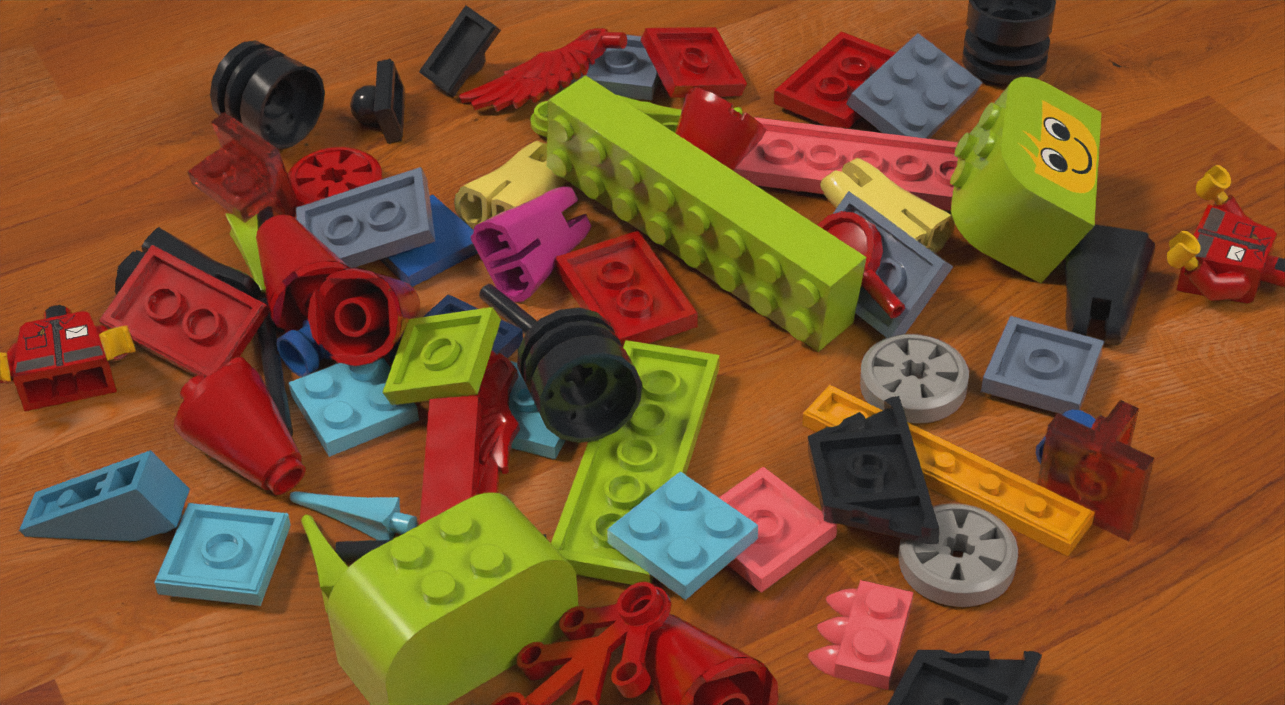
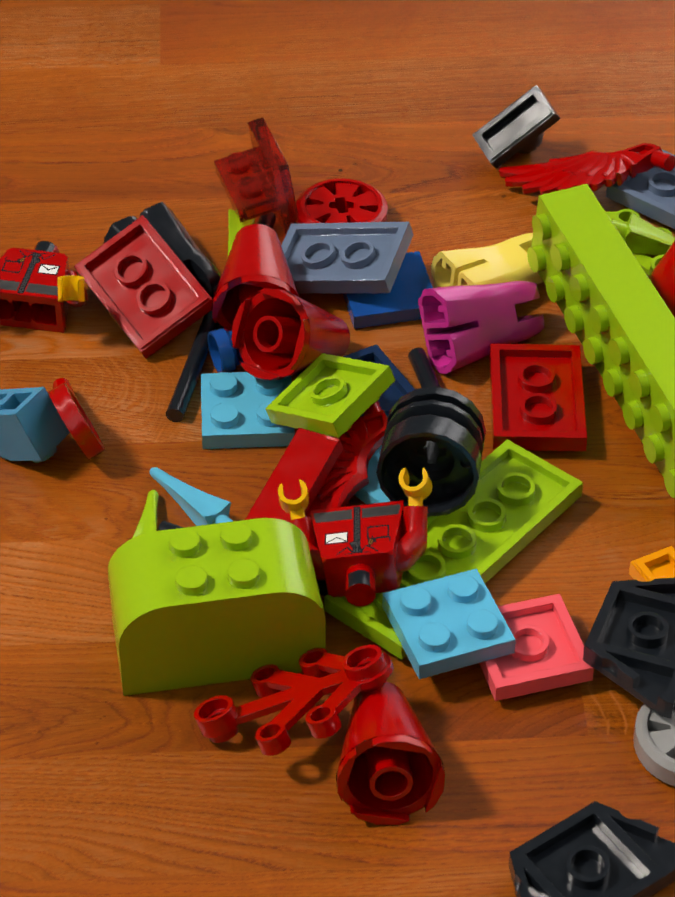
camera: 25 degrees right, 0 degrees up
medium azure plate [154,503,291,606] -> none
red cone [174,357,306,495] -> none
black wheel [210,40,325,149] -> none
black tile [350,59,405,144] -> none
coral plate [808,580,913,690] -> none
none -> red piece [48,378,105,460]
none -> red torso [278,468,433,606]

